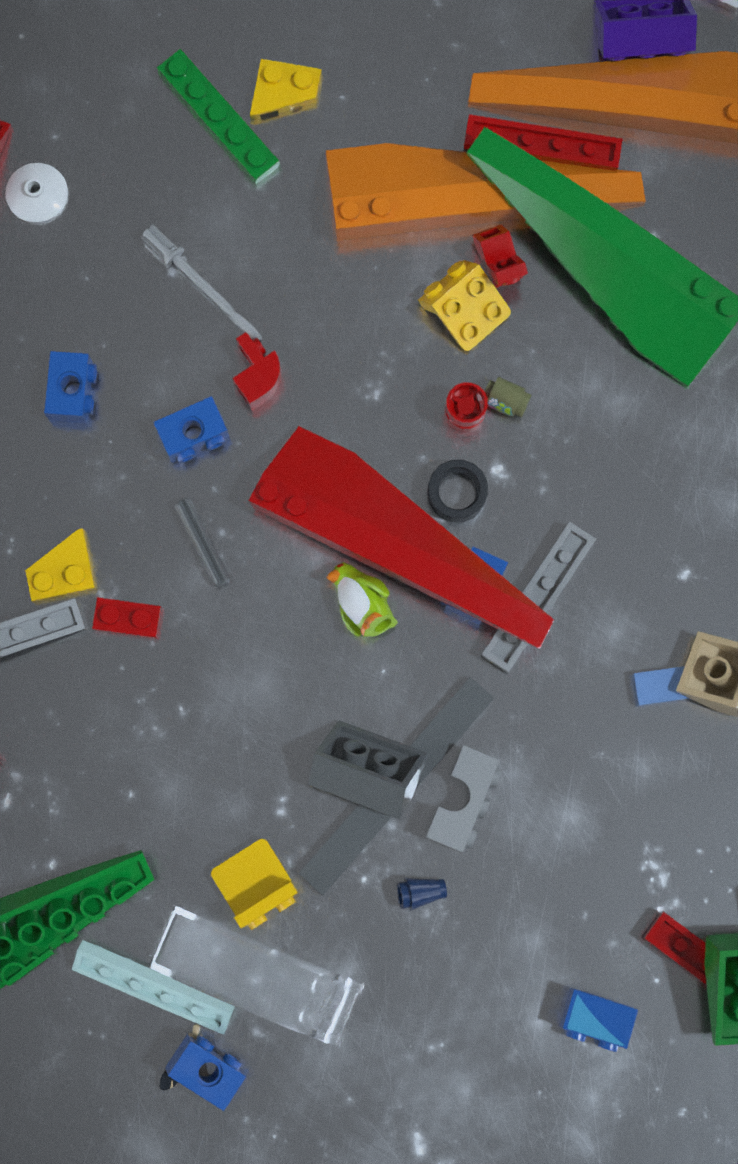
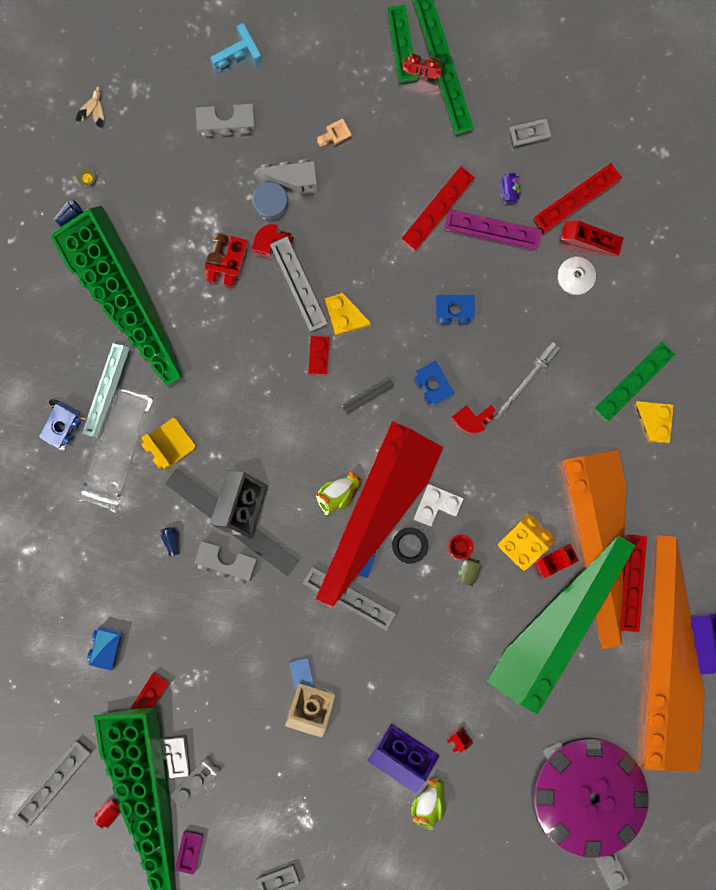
camera: 90 degrees right, 5 degrees up
none -> white plate [413,484,463,527]

